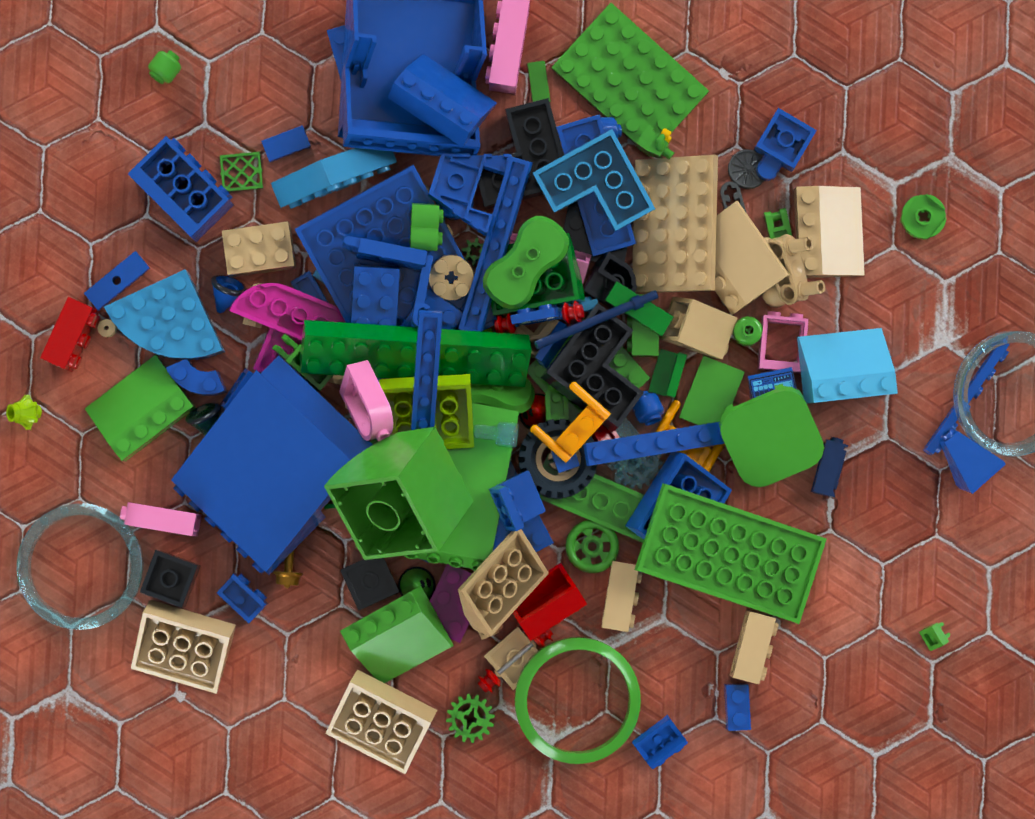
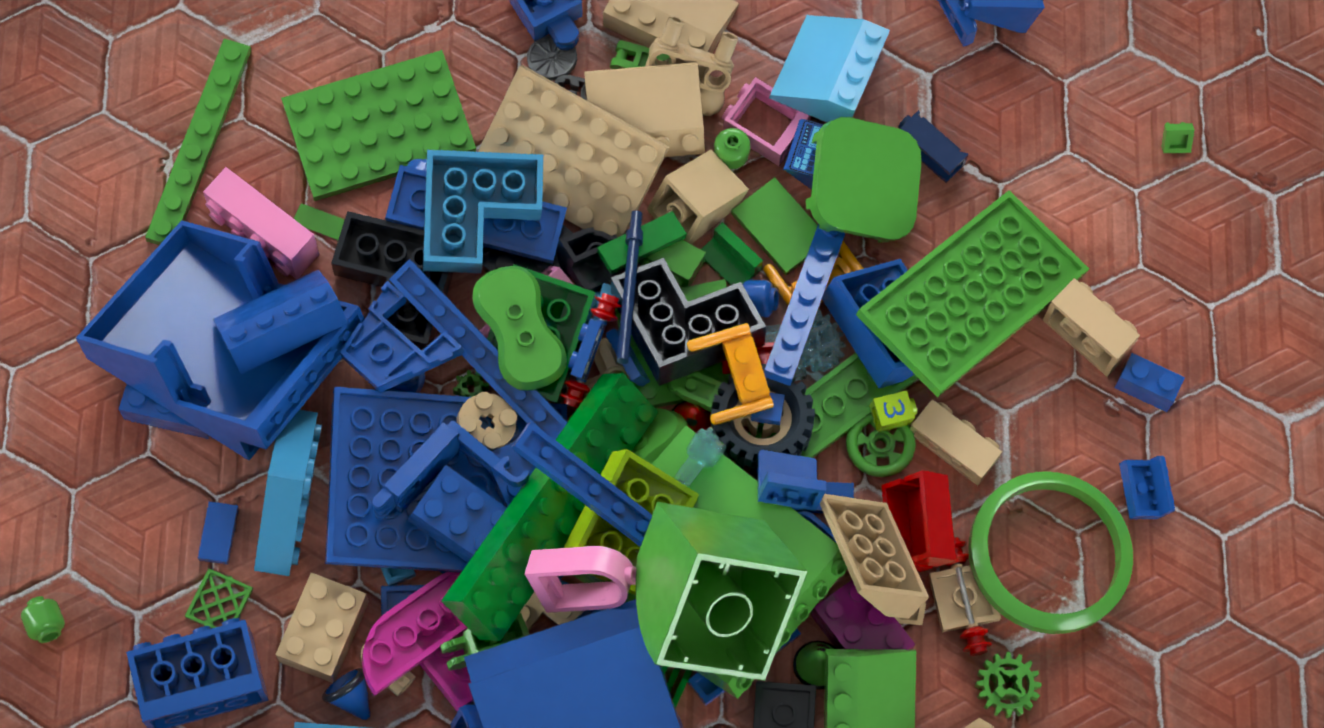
camera: 65 degrees left, 15 degrees down
bright green brick [410,203,444,251] -> none
bright green piece [636,125,674,160] -> none
none -> lime brick [869,390,917,432]

